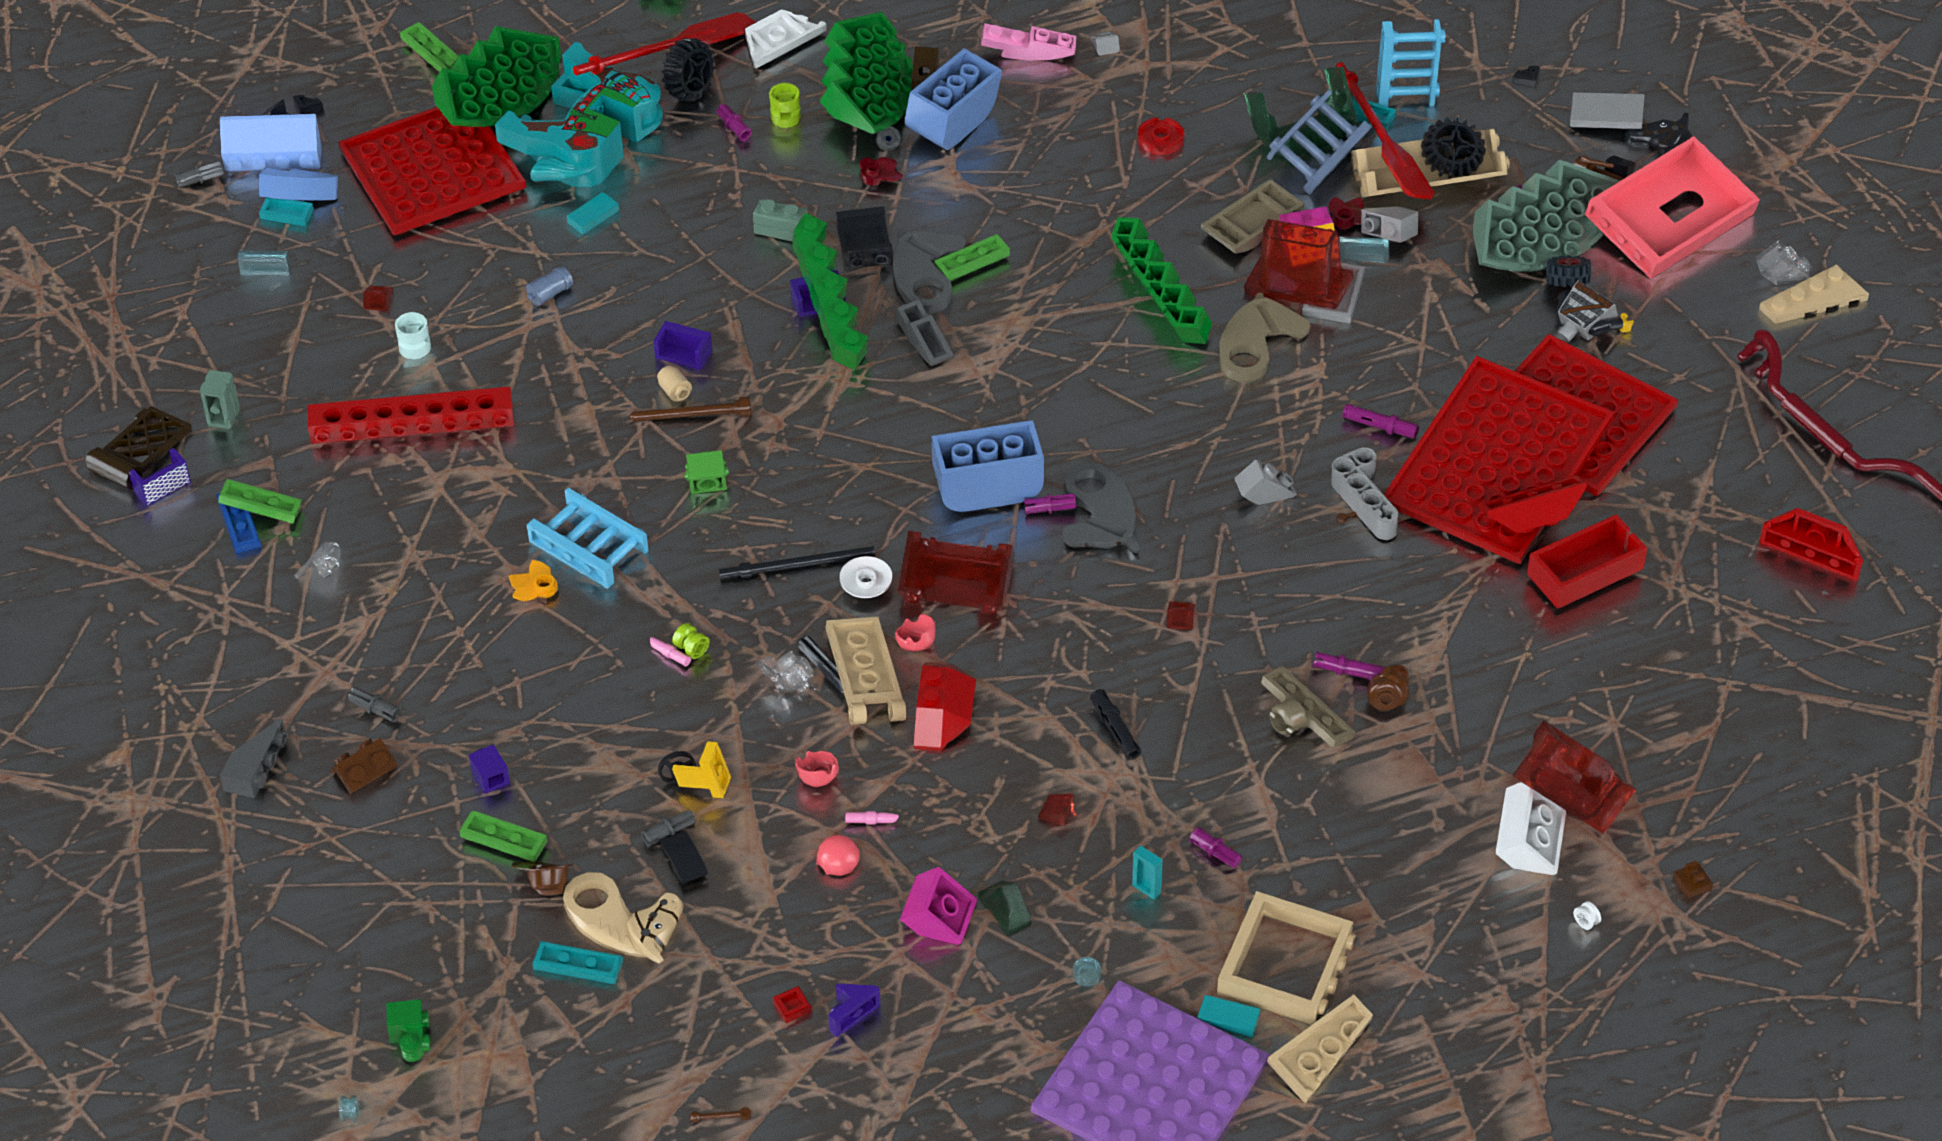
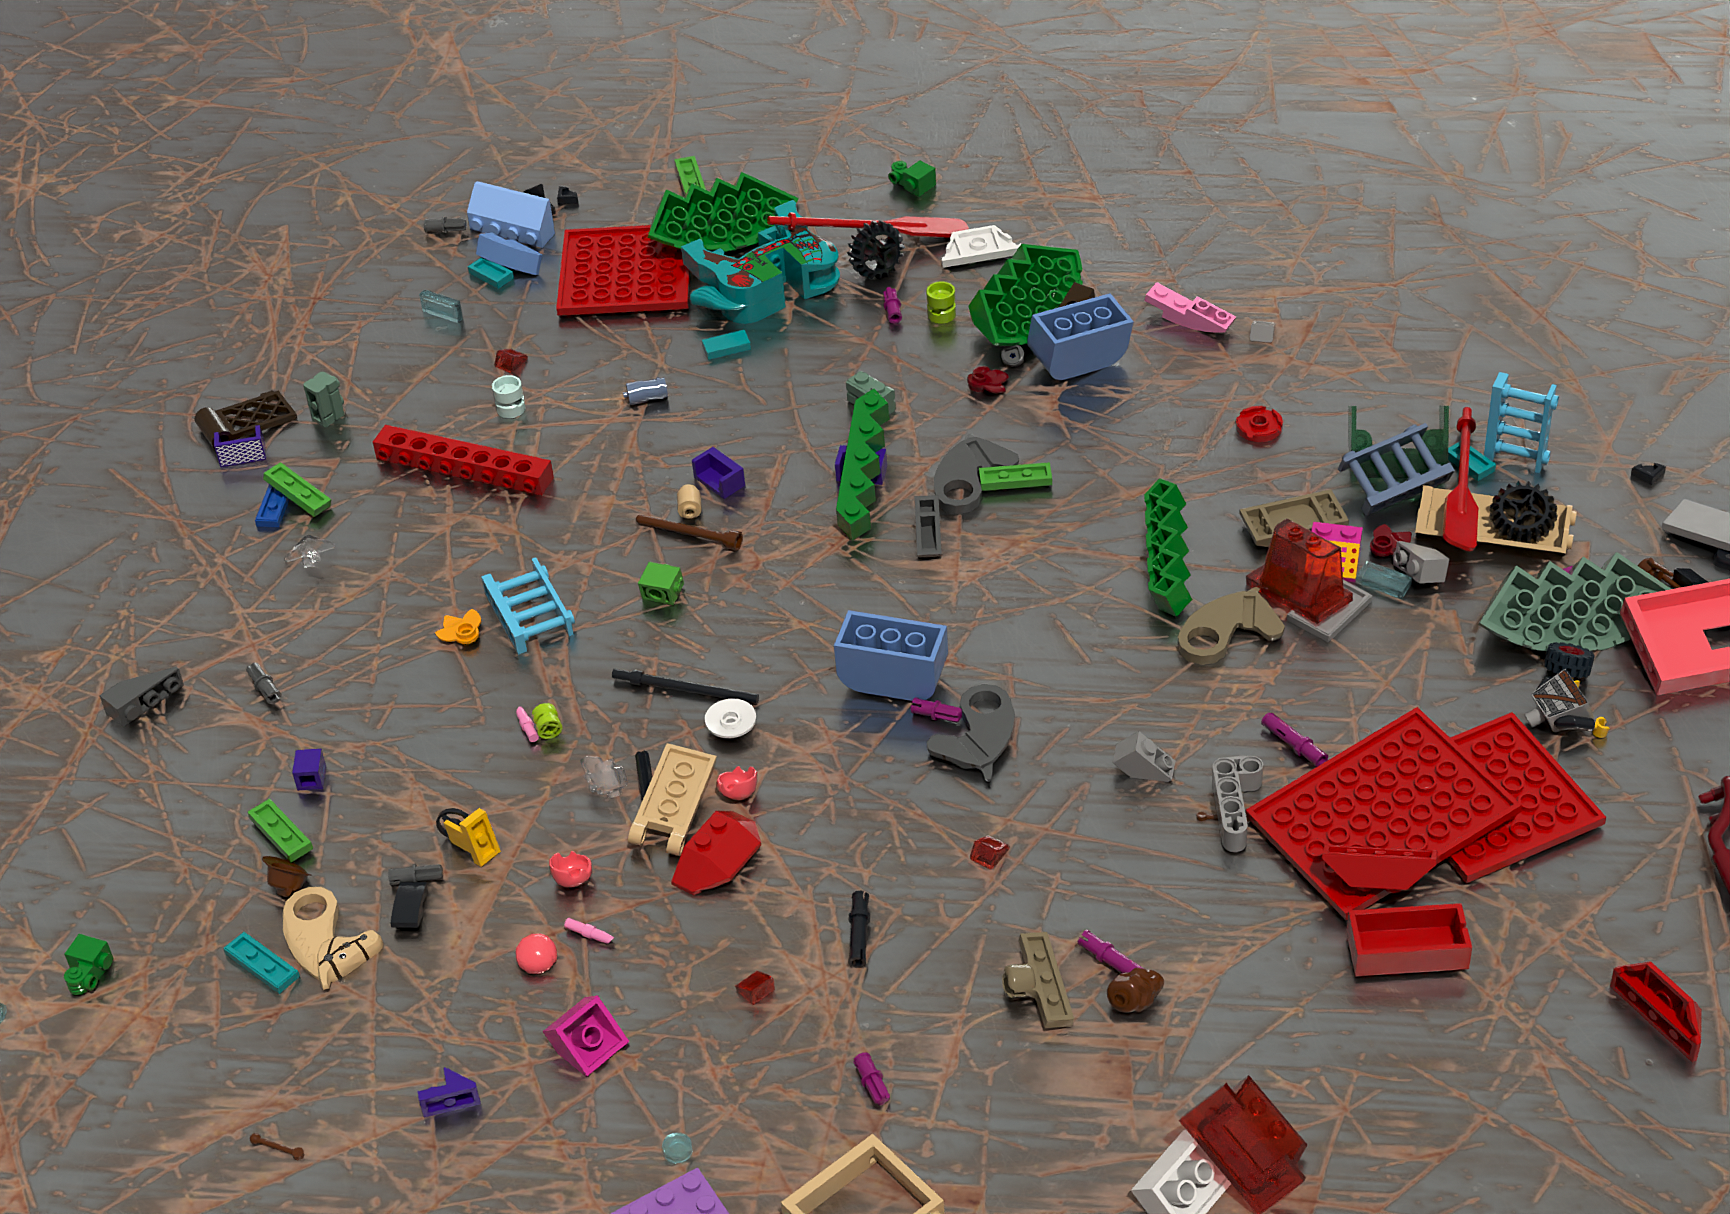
camera: 30 degrees right, 5 degrees down
reddish brown bracket [331,738,398,795] -> none
red tile [773,986,812,1023] -> none
black panel [836,206,893,270] -> none
clear red windscreen [898,531,1015,615] -> none
clear green slope [978,880,1032,935] -> none
teal tile [1132,845,1163,900] -> none

